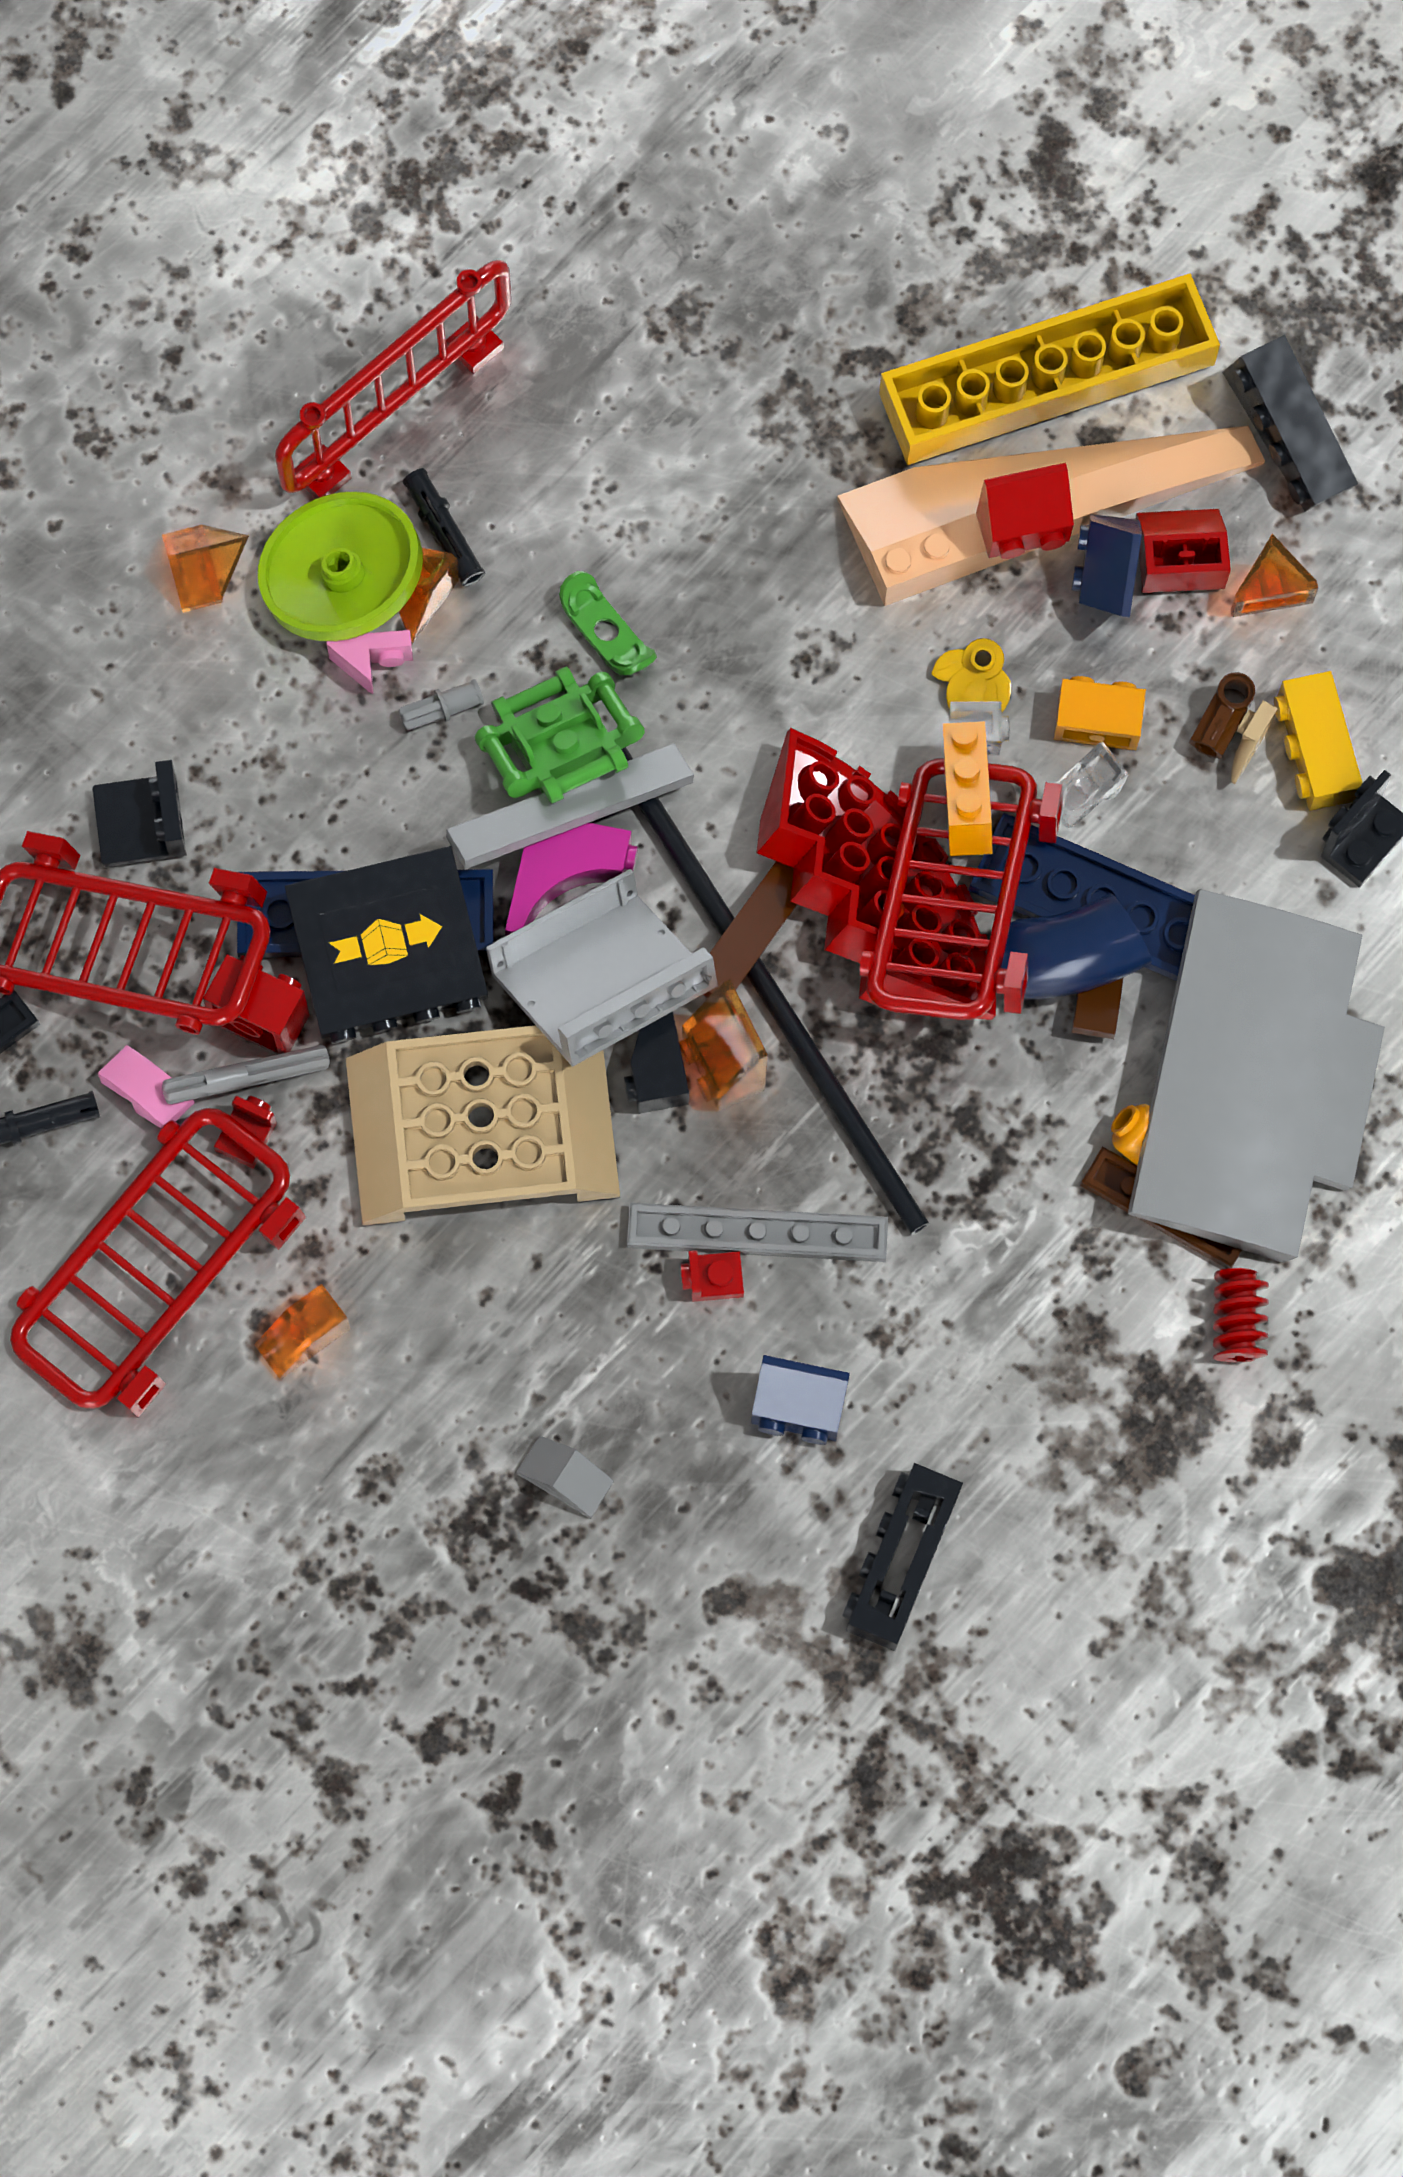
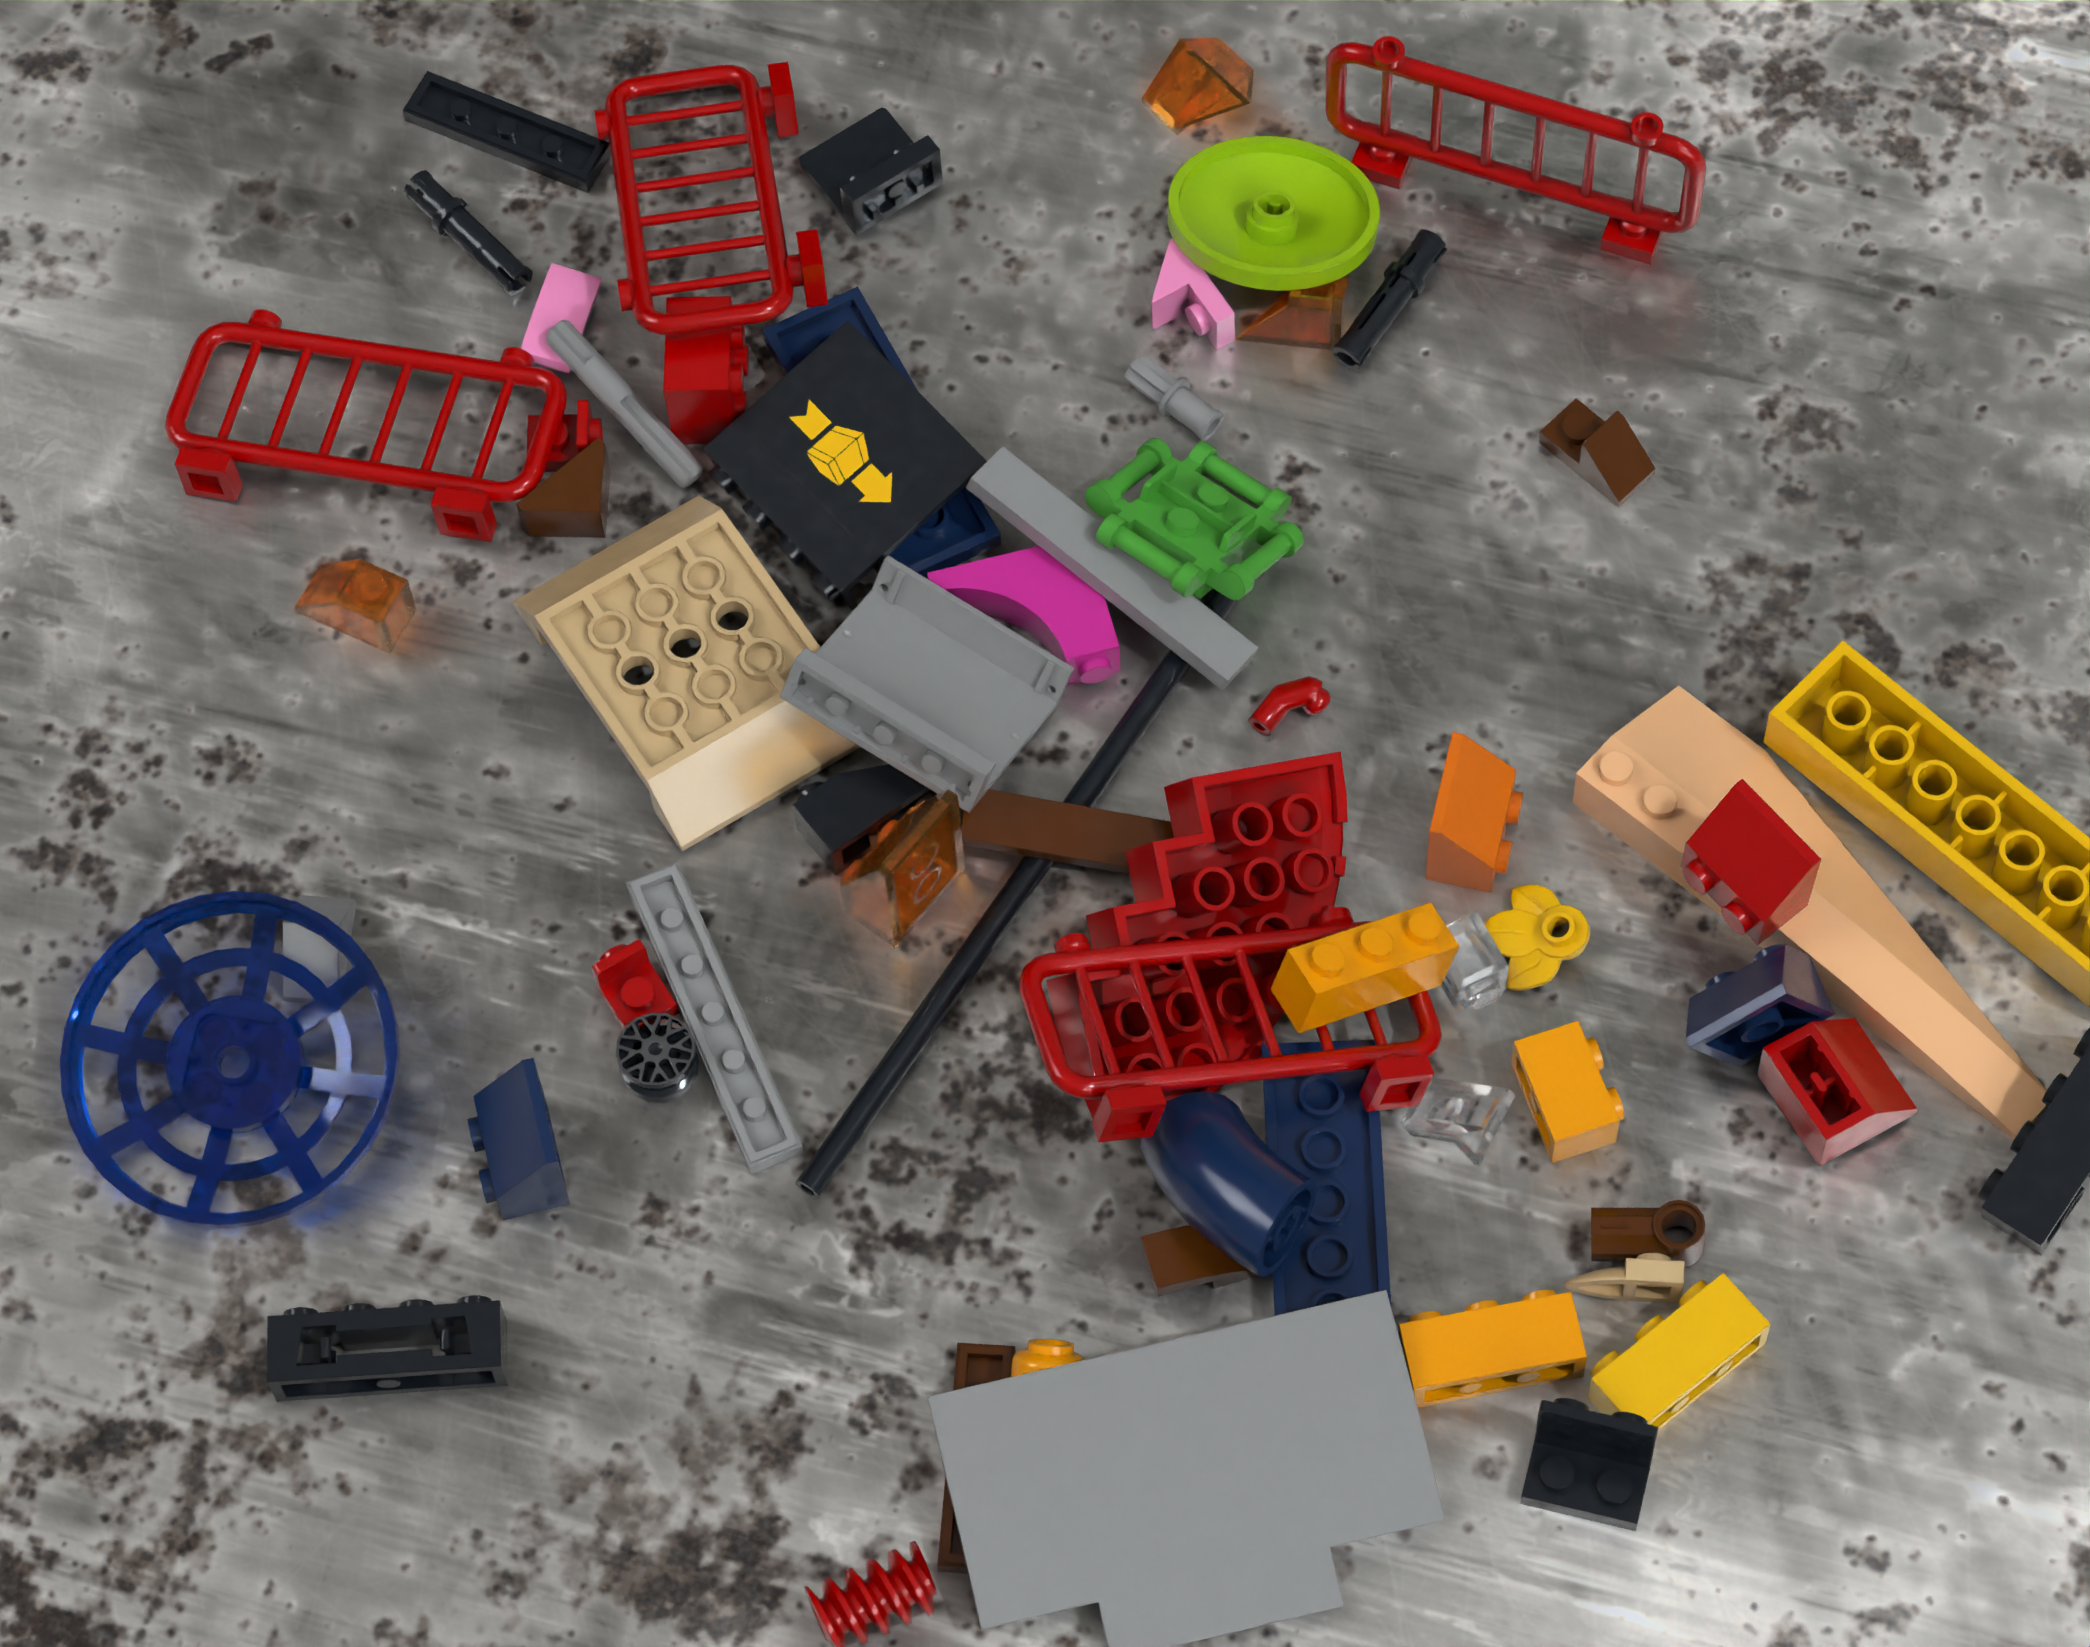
camera: 70 degrees right, 10 degrees down
bright green piece [559,571,657,676] -> none
clear orange slope [1230,534,1319,617] -> none
none -> clear blue dish [60,891,400,1228]
none -> reddish brown slope [516,438,611,538]
none -> black wheel [616,1013,699,1103]
none -> red arm [1248,676,1331,736]
none -> light orange brick [1398,1290,1587,1408]
none -> orange slope [1426,732,1524,893]
none -> reddish brown slope [1539,398,1656,508]

